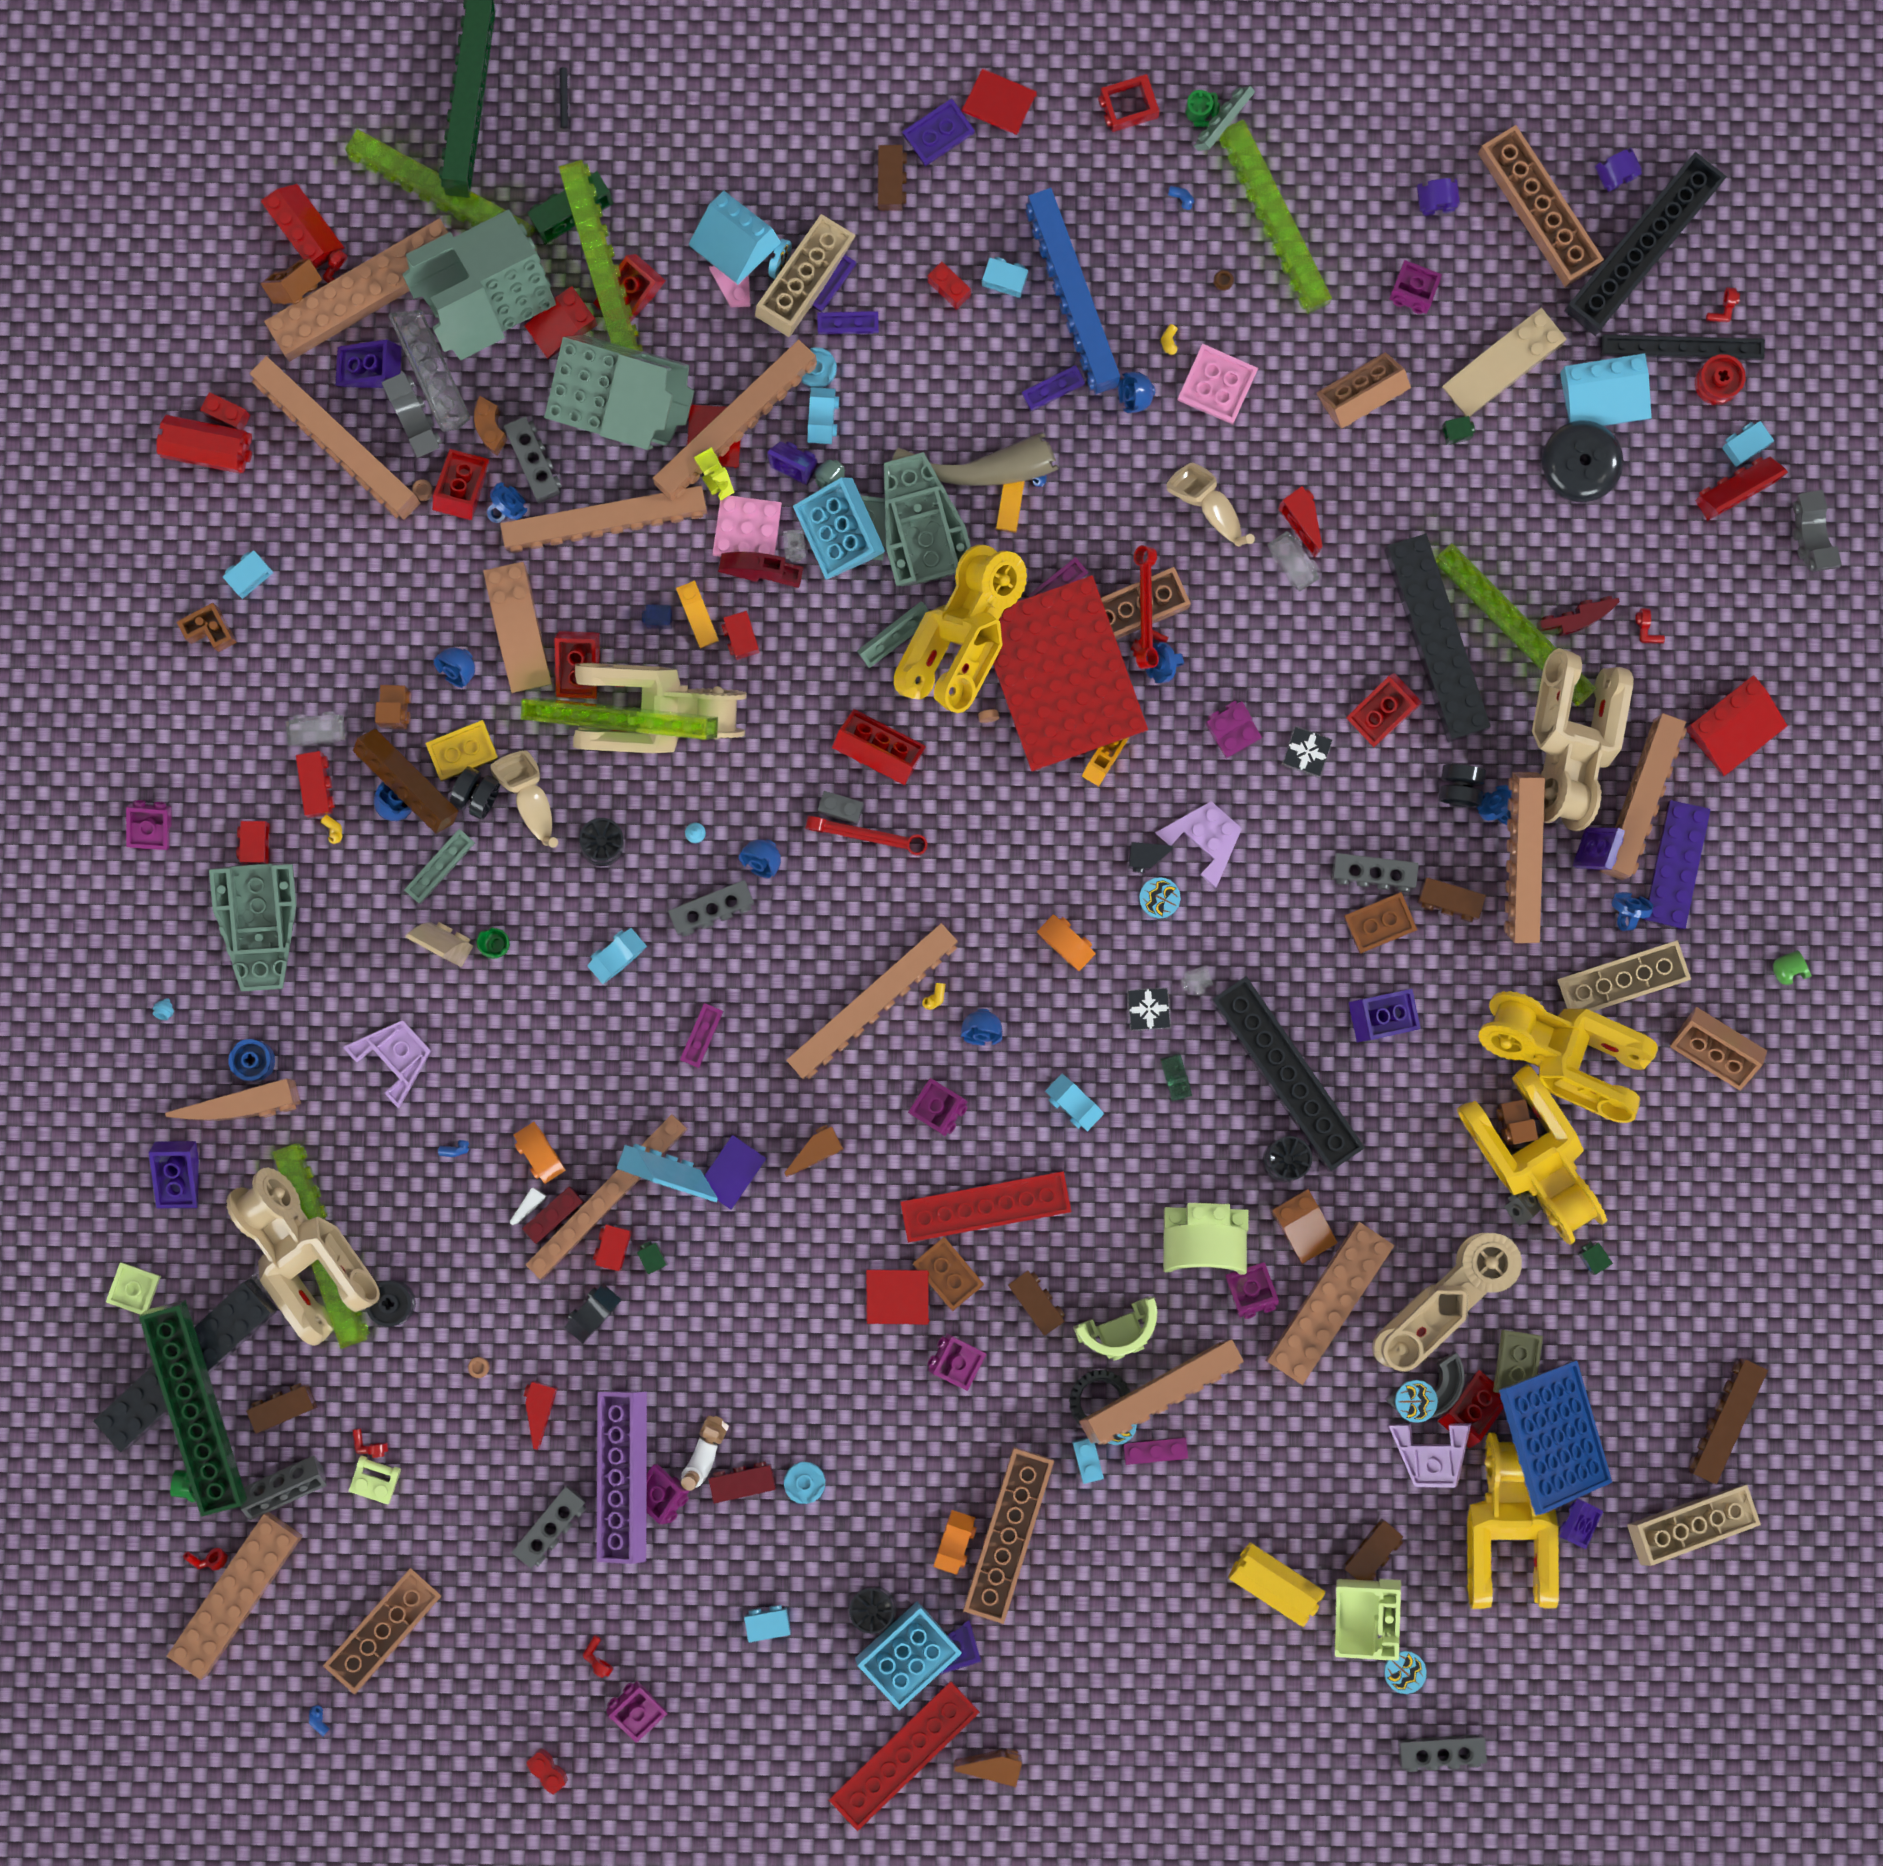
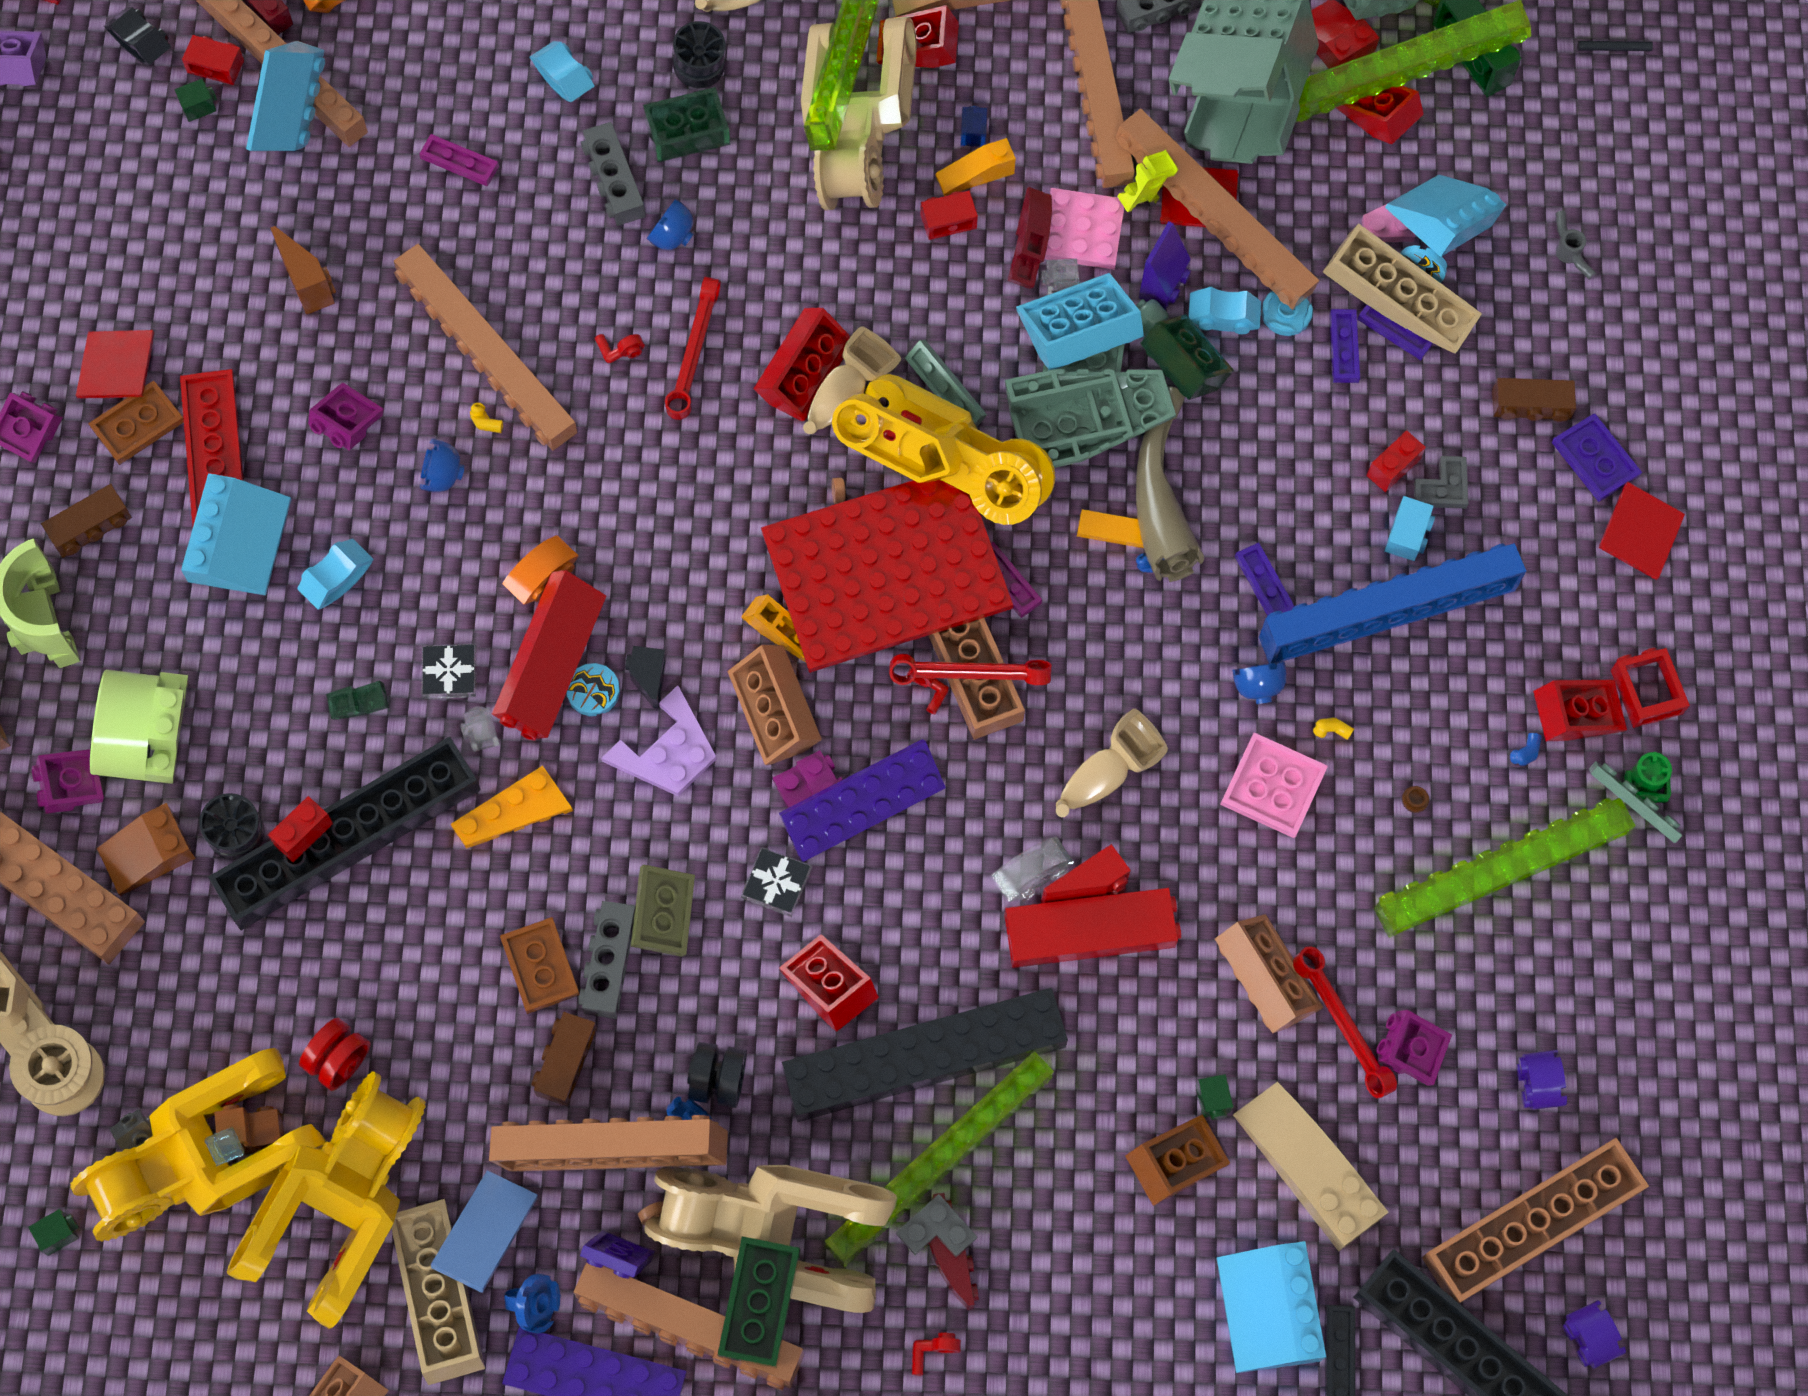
camera: 90 degrees right, 15 degrees down
medium azure plate [685,823,706,843] -> none
dark purple tile [704,1135,767,1210] -> none
dark grey brick [818,791,864,825] -> none
blue tile [1145,642,1184,683] -> none
dark purple slope [1348,989,1421,1042] -> none
black brick [1542,420,1623,502] -> none
none -> medium azure slope [181,473,292,595]
none -> clear light blue tile [205,1127,245,1166]
none -> red brick [268,796,333,862]
none -> red wheel [299,1017,371,1091]
none -> medium blue tile [431,1170,538,1293]
none -> light orange wing [451,766,573,849]
none -> red brick [492,570,606,741]
none -> red plate [595,334,645,363]
none -> olive plate [631,865,695,957]
none -> nougat tile [638,1202,663,1225]
none -> clear green brick [643,87,730,163]
none -> dark green brick [717,1236,800,1369]
none -> nougat slope [727,645,822,765]
none -> dark purple plate [779,739,946,862]
none -> tan piece [803,326,901,434]
none -> dark grey plate [896,1194,977,1258]
none -> red brick [1004,888,1181,968]
none -> dark orange slope [1125,1114,1230,1206]
none -> clear green brick [1140,314,1234,400]
none -> red piece [1293,947,1397,1098]
none -> dark grey plate [1414,456,1468,509]
none -> red slope [1533,680,1627,742]
none -> dark grey piece [1556,211,1596,280]

